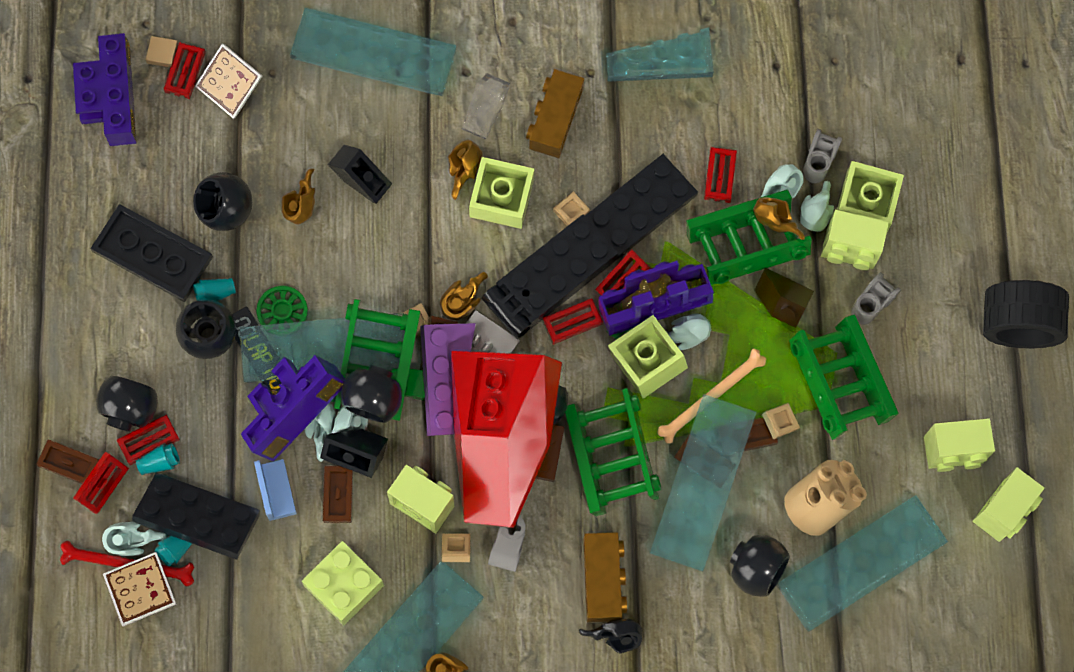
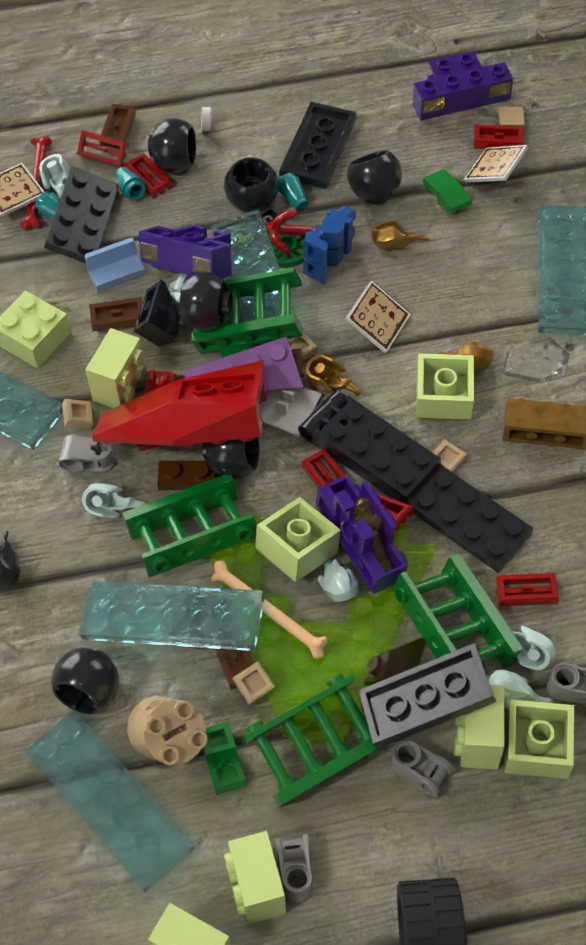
camera: 85 degrees right, 15 degrees down
black slope [327,145,392,204] -> none
pearl gold brick [583,532,627,622] -> none
pearl gold piece [753,197,805,240] -> none
none -> light aqua piece [82,483,147,518]
none -> red tile [144,369,177,394]
none -> white tile [201,107,212,132]
none -> green slope [203,722,247,795]
none -> red piece [266,210,314,255]
none -> light grey piece [275,834,312,903]
none -> blue hips [303,205,356,285]
none -> piece [345,281,411,353]
none -> plate [359,643,497,749]
none -> green slope [422,169,472,214]

